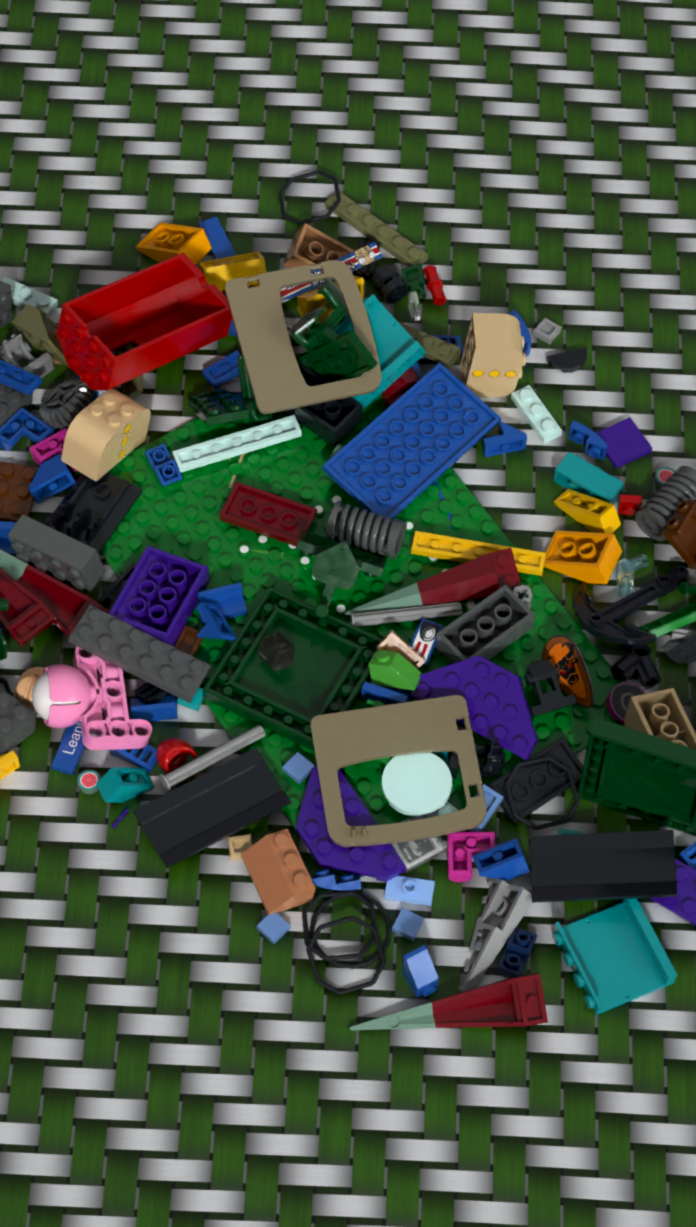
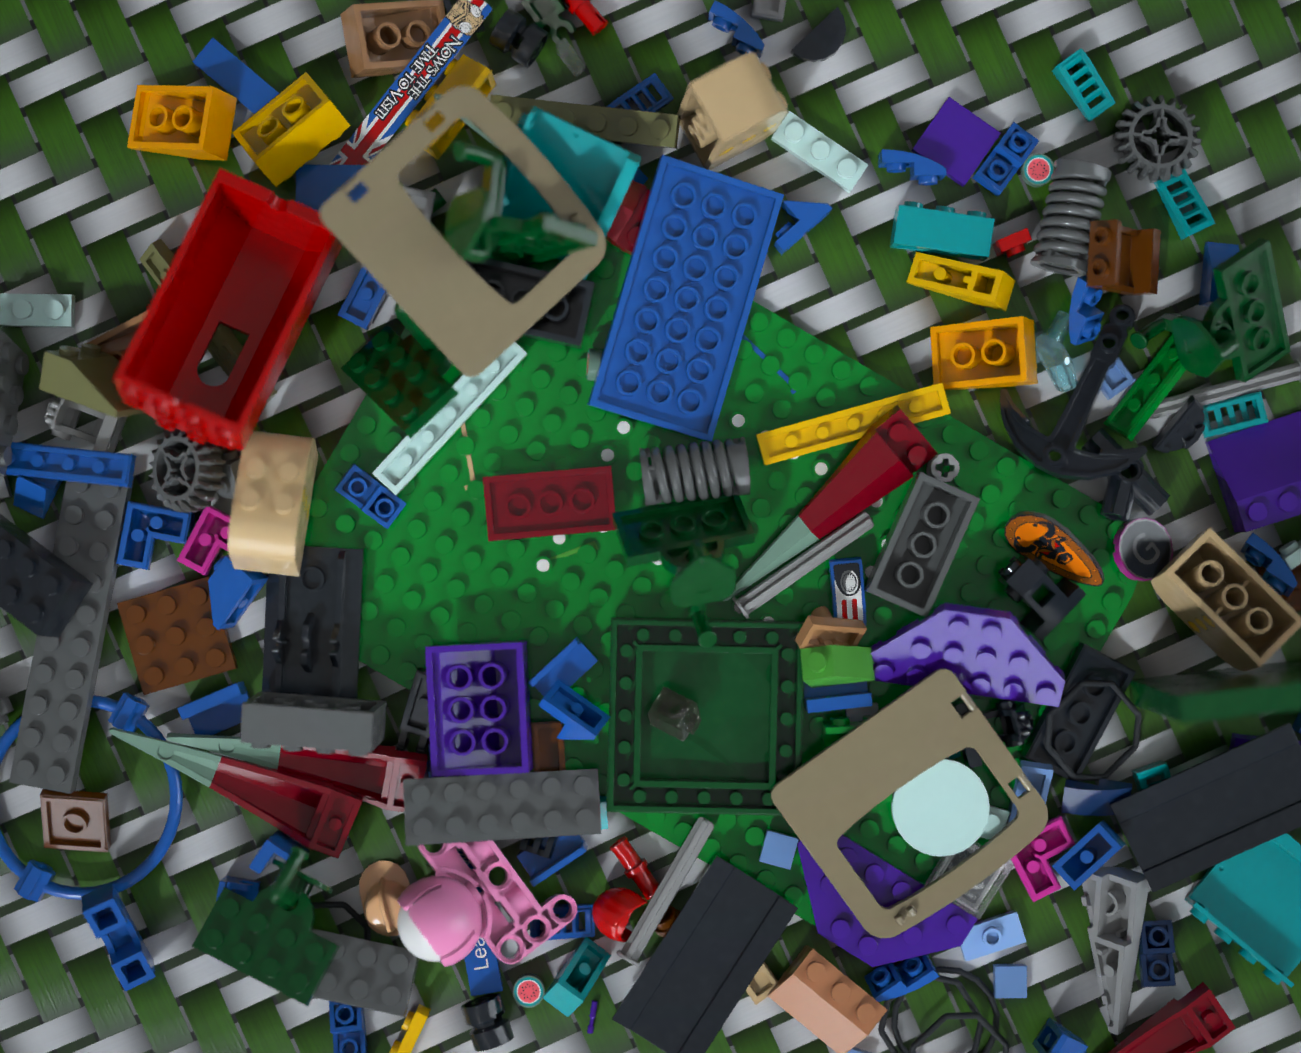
camera: 25 degrees left, 30 degrees up
none -> black wheel [461,993,514,1052]
none -> red pin [610,836,659,900]
none -> blue slope [972,122,1039,197]
none -> dark blue slope [1061,778,1132,816]
none -> blue slope [1069,275,1104,346]
none -> medium blue tile [1101,357,1136,400]

